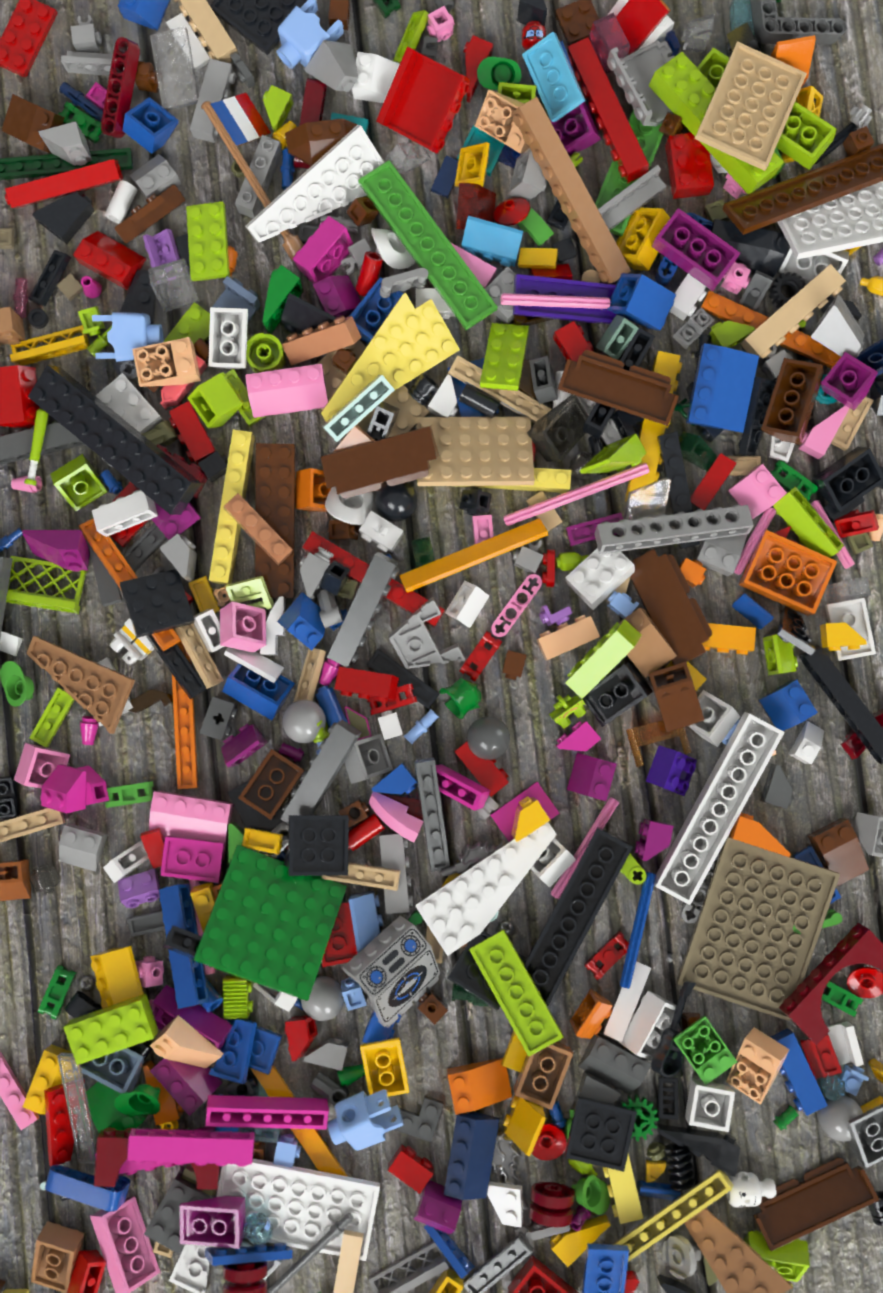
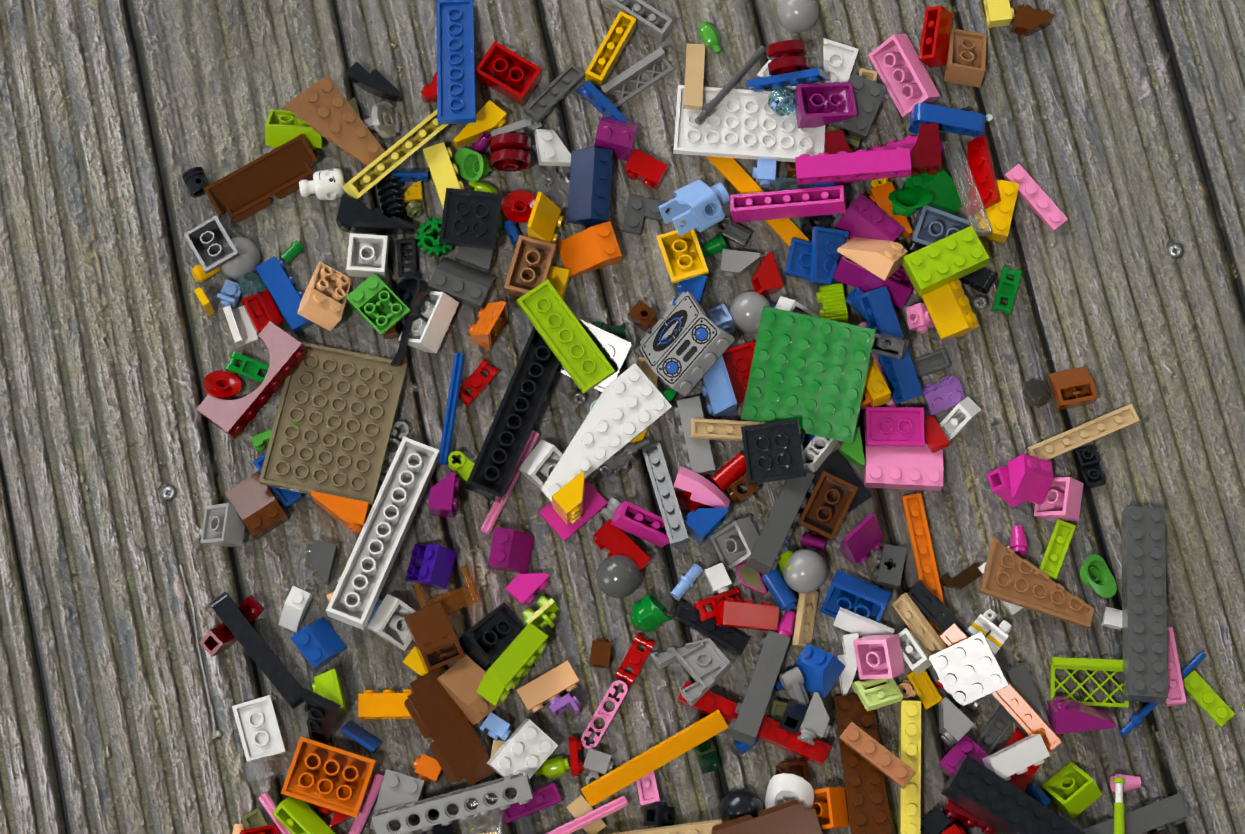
camera: 175 degrees right, 10 degrees down
light grey slope [59,824,108,872] -> none
bright green plate [105,781,154,808] -> none
yellow tile [242,828,283,854] -> none
white brick [359,511,404,553] -> none
white panel [445,580,489,628] -> none
white tile [603,961,651,1042] -> none
yellow slope [820,622,867,651] -> none

